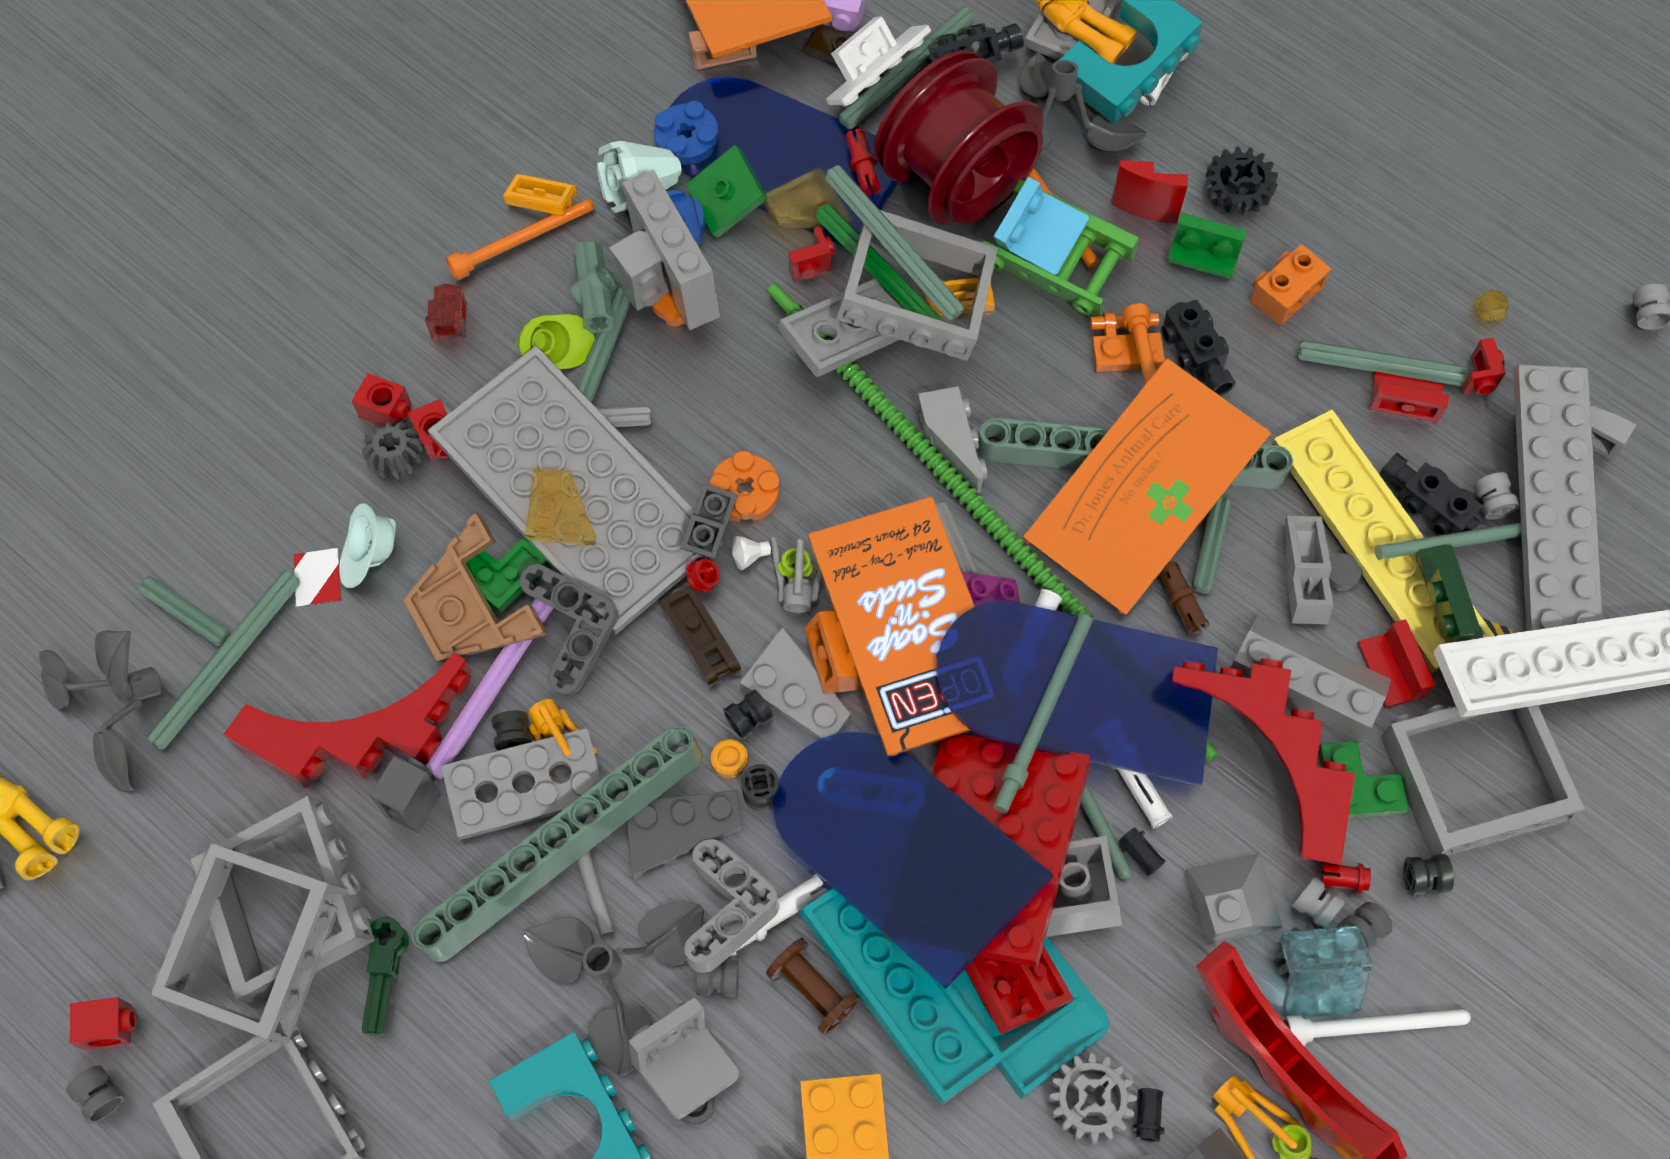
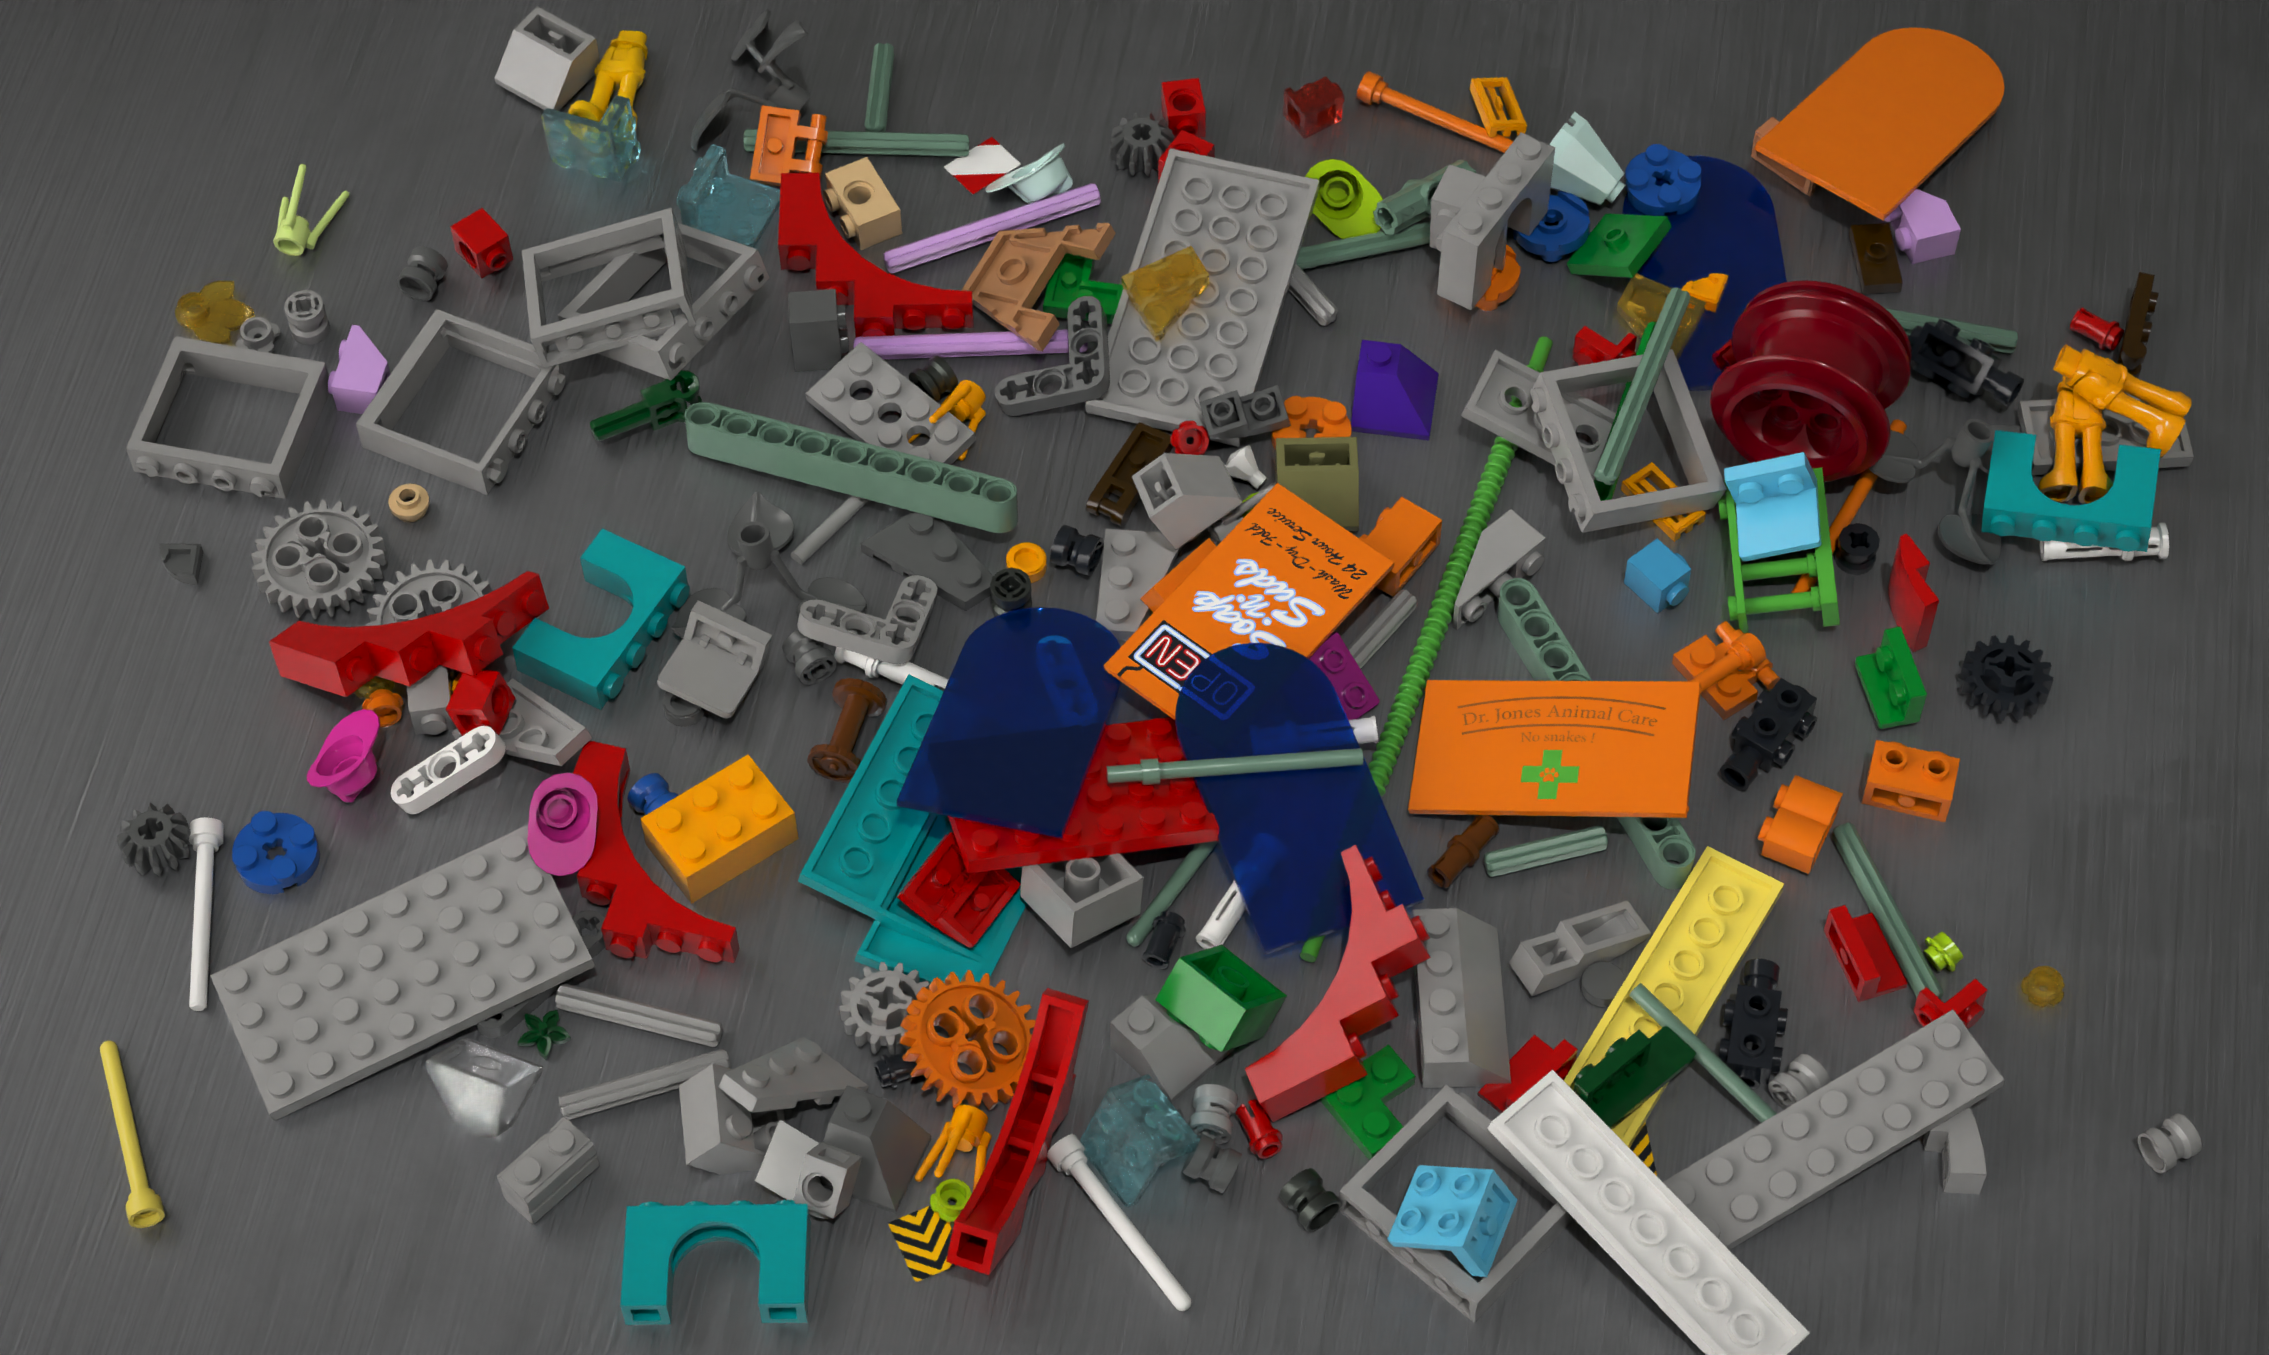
camera: 60 degrees right, 10 degrees down
white bracket [826,16,931,106] -> none
none -> clear light blue bracket [541,95,641,182]
none -> clear light blue bracket [676,144,780,248]
none -> orange plate [750,105,828,187]
none -> tan brick [823,157,902,251]
none -> lavender axle [883,183,1101,274]
none -> orange gear [899,970,1036,1110]
none -> light grey slope [1132,453,1243,549]
none -> green brick [1155,944,1287,1052]
none -> olive slope [1275,437,1359,531]
none -> dark purple slope [1351,340,1439,441]
none -> orange brick [1359,496,1442,597]
none -> medium azure bracket [1388,1165,1518,1277]
none -> dark azure brick [1624,538,1691,614]
none -> light orange tile [1681,273,1729,312]
none -> orange brick [1758,775,1843,874]
none -> black wheel [1835,523,1880,575]
none -> lime plate [1923,932,1963,972]

